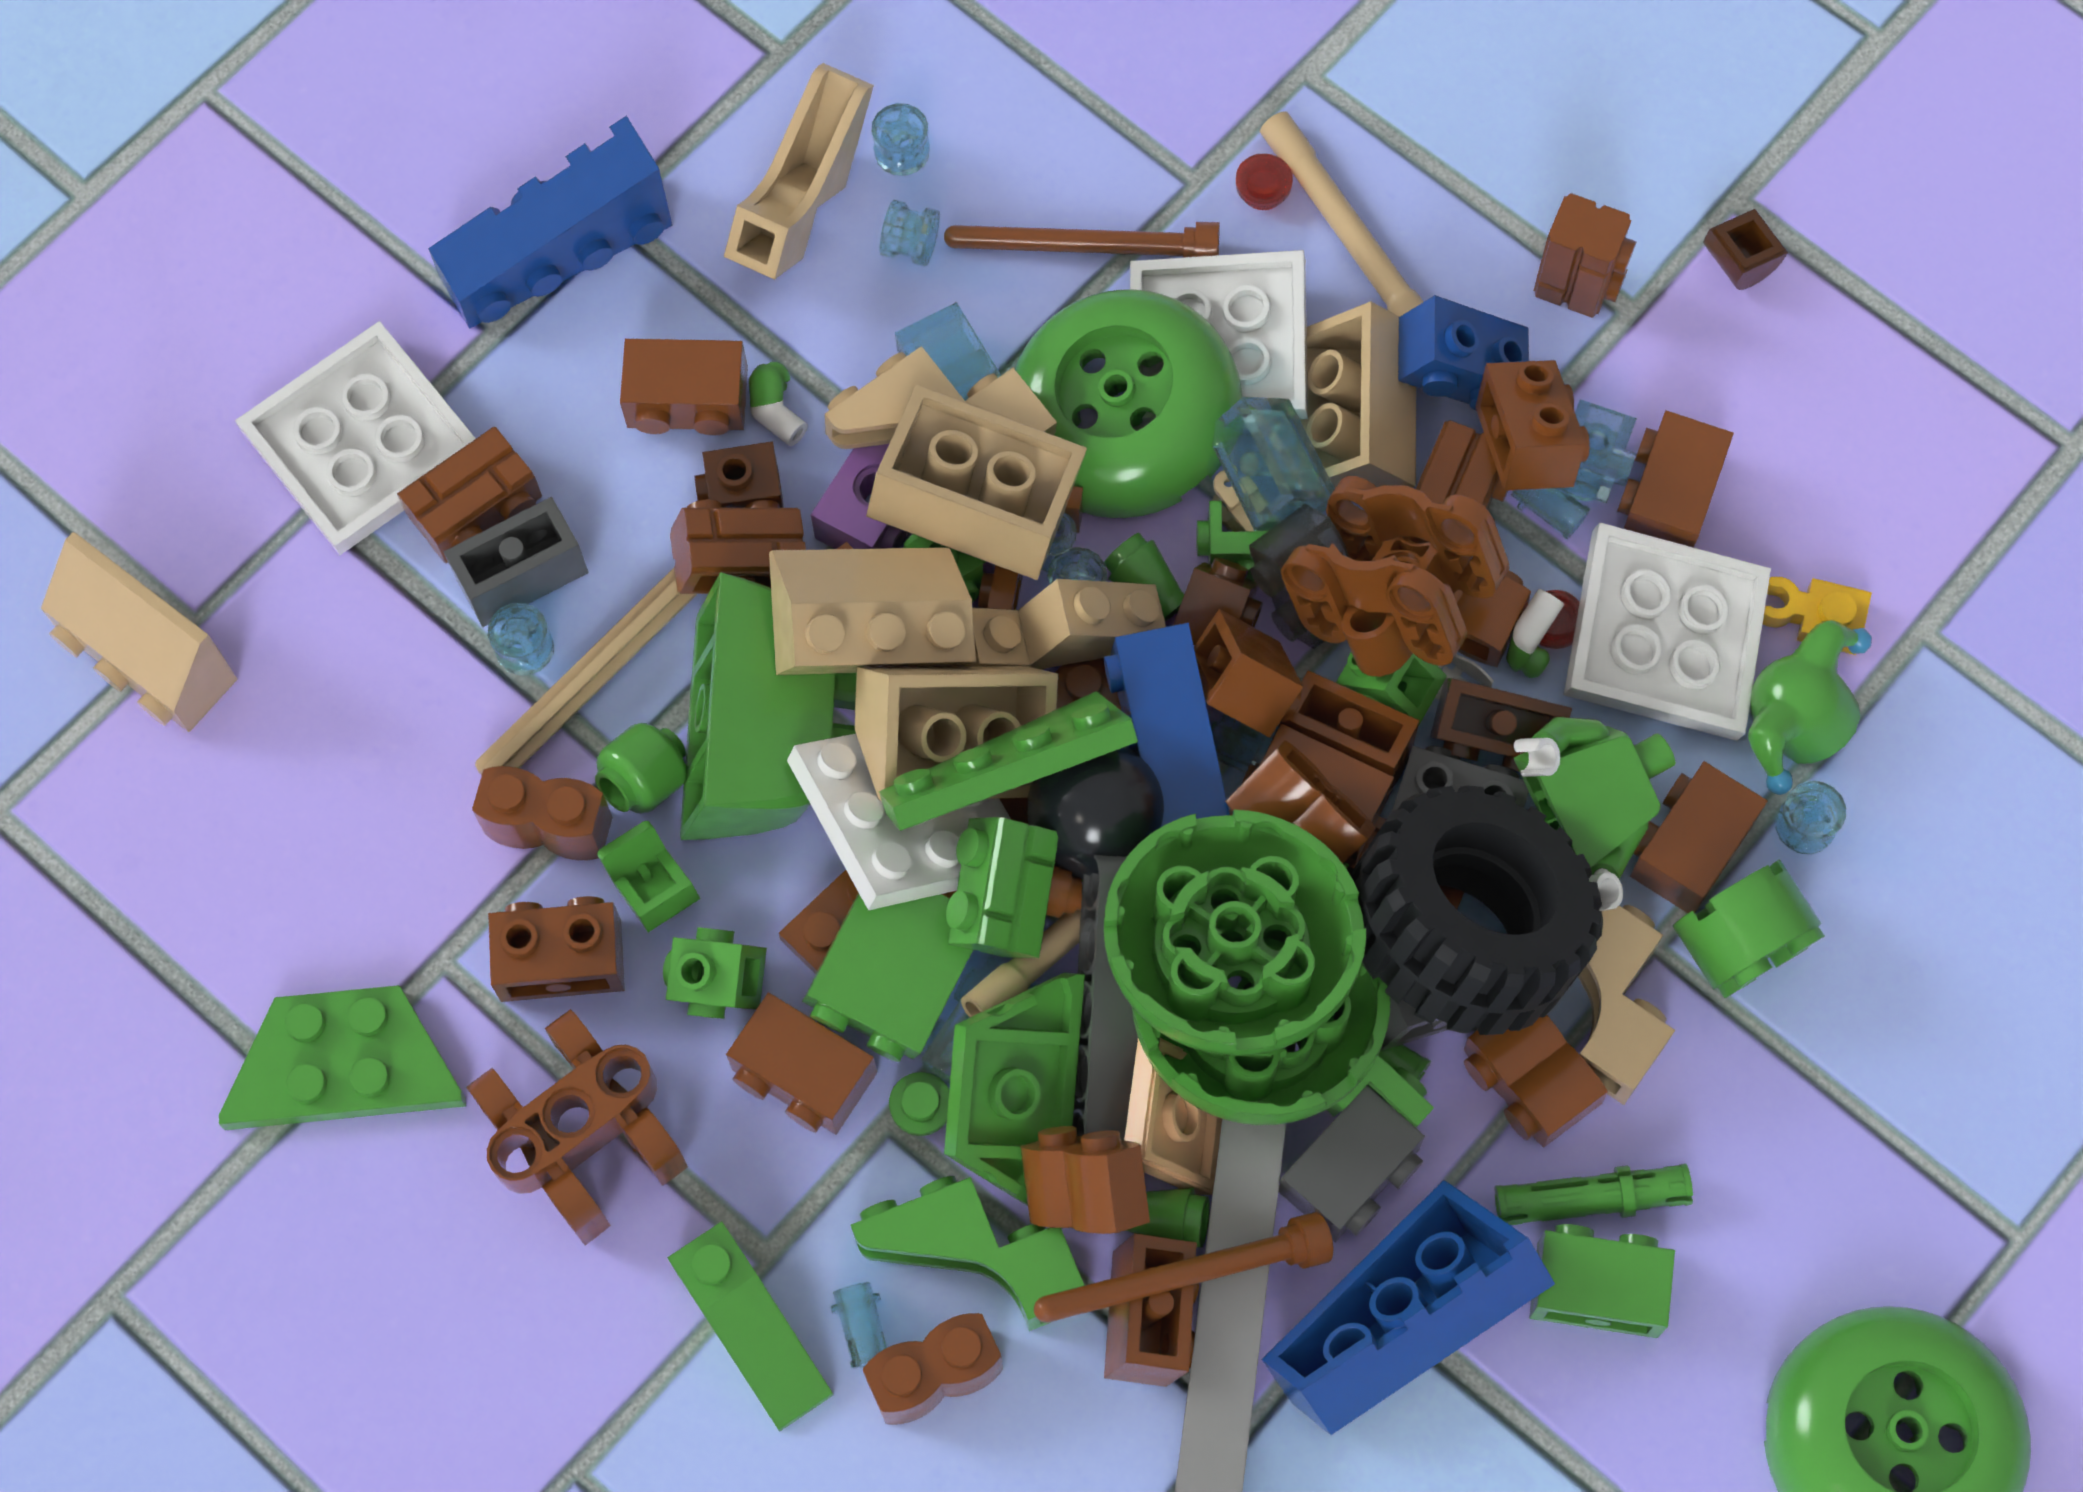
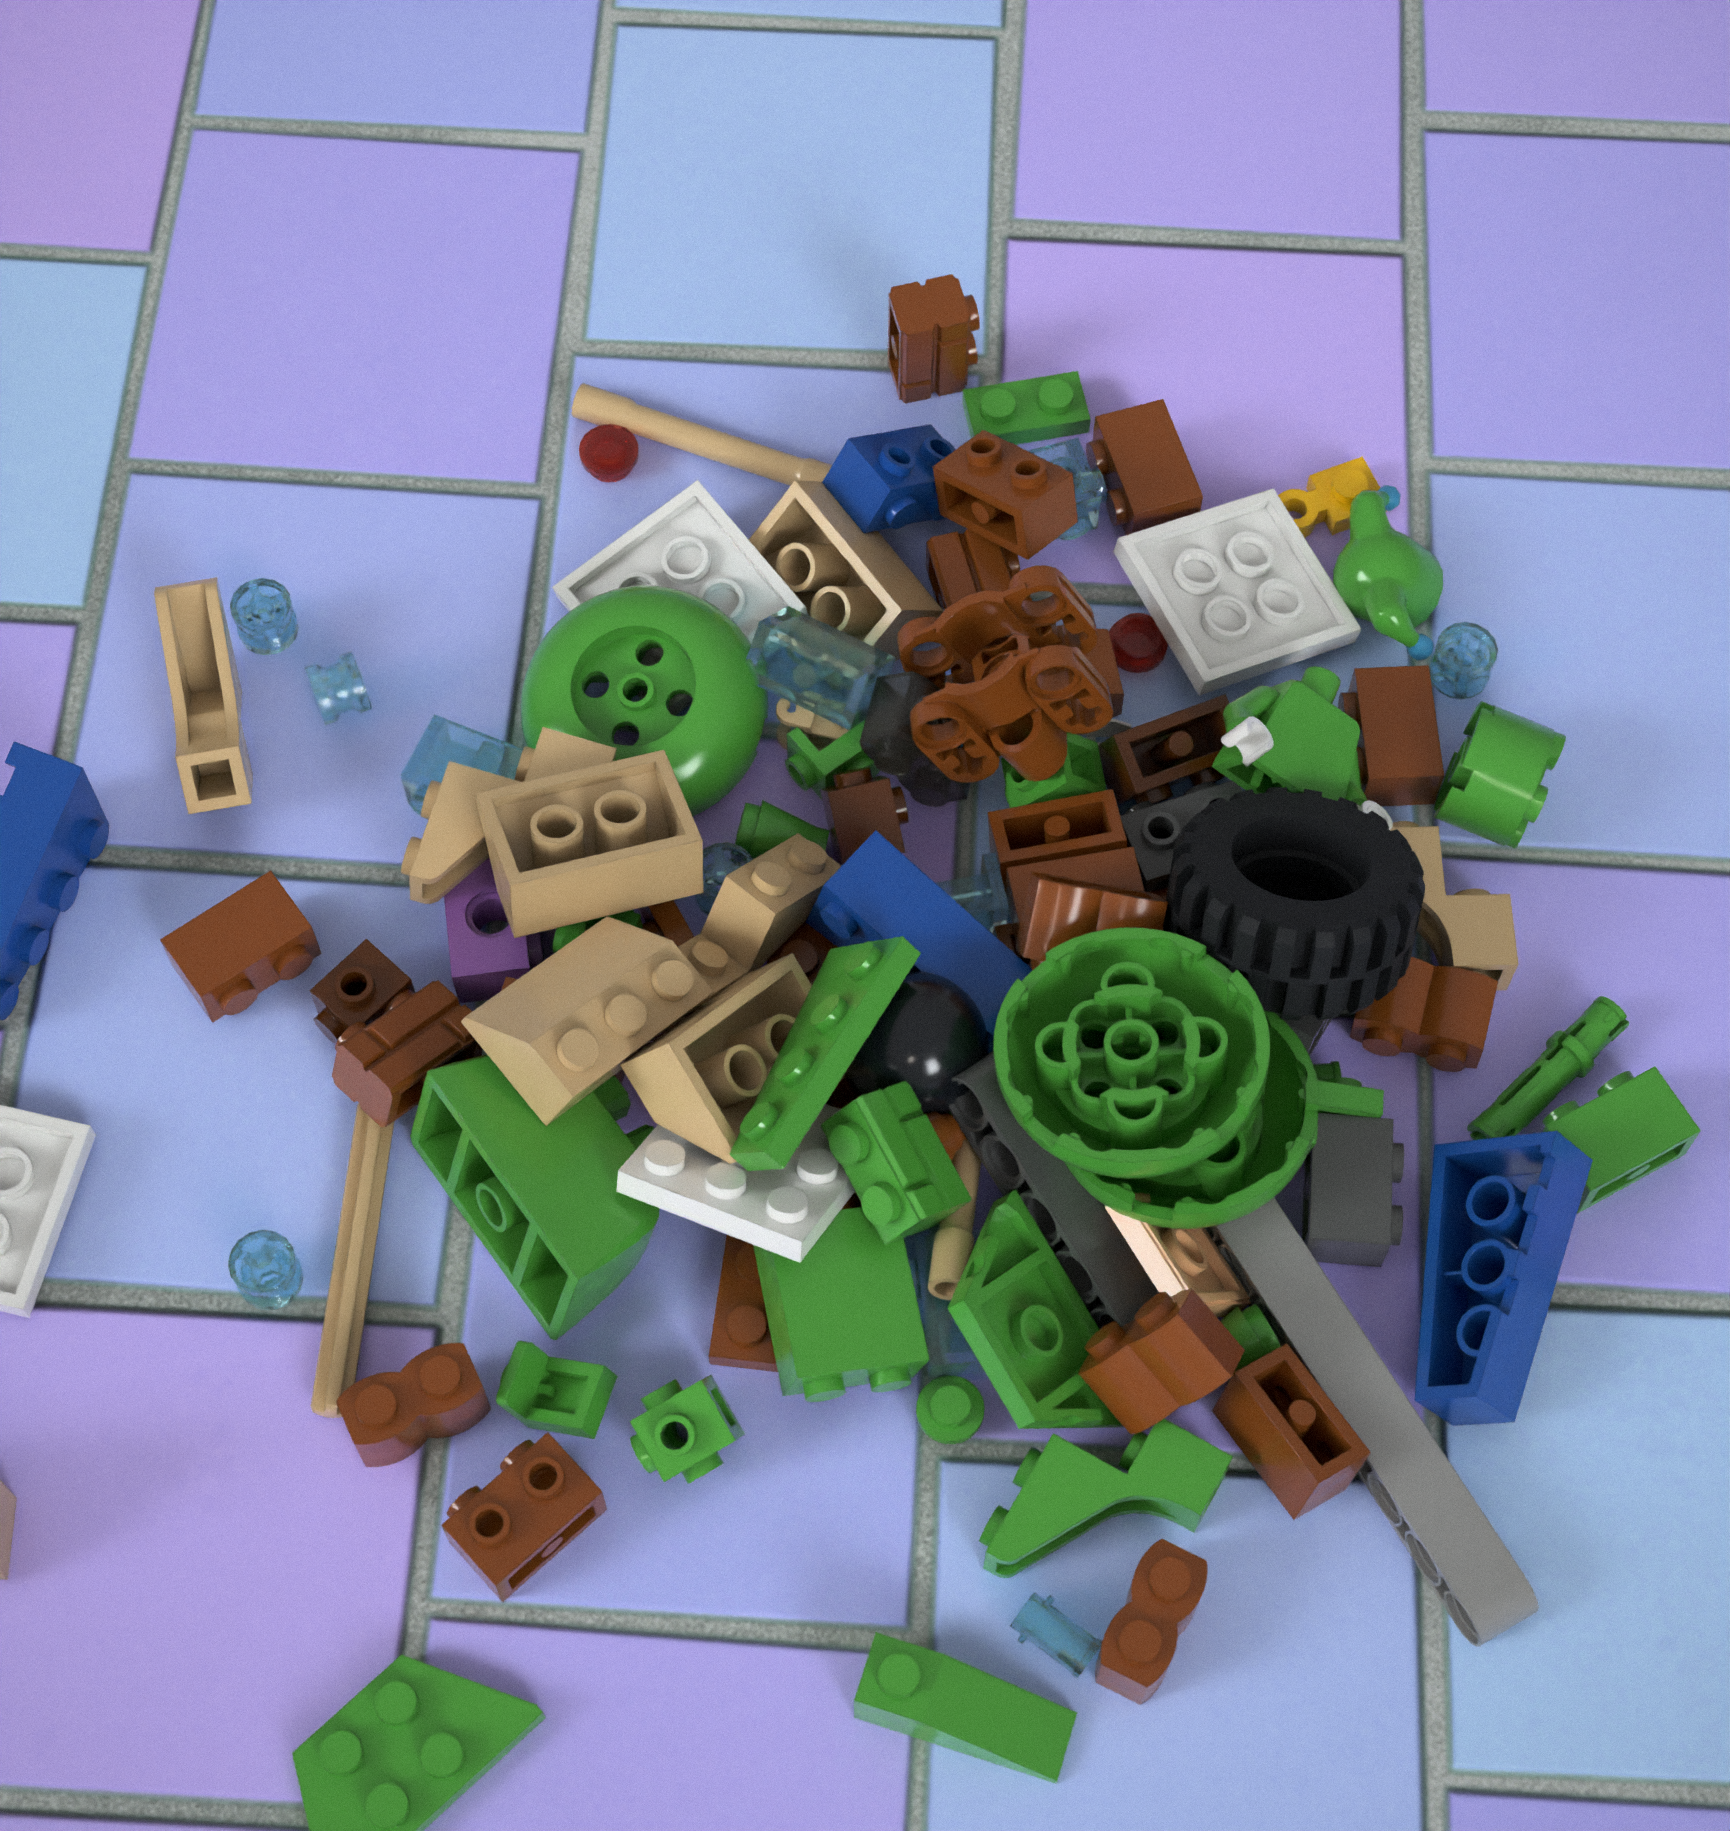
camera: 40 degrees left, 5 degrees down
dark orange brick [397,427,542,564] -> none
dark grey brick [444,497,589,628] -> none
dark orange piece [466,1009,688,1246] -> none
bright green head [595,723,687,814] -> none
dark orange brick [726,992,877,1135] -> none
arm [749,361,808,447] -> none
dark orange piece [944,222,1220,258] -> none
dark orange piece [1034,1212,1333,1323] -> none
dark orange brick [1194,609,1303,738] -> none
white arm [1506,589,1564,678] -> none
clear light blue pin [1511,488,1591,539] -> none
reddish brown brick [1703,209,1788,290] -> none
none -> bright green plate [962,371,1091,444]

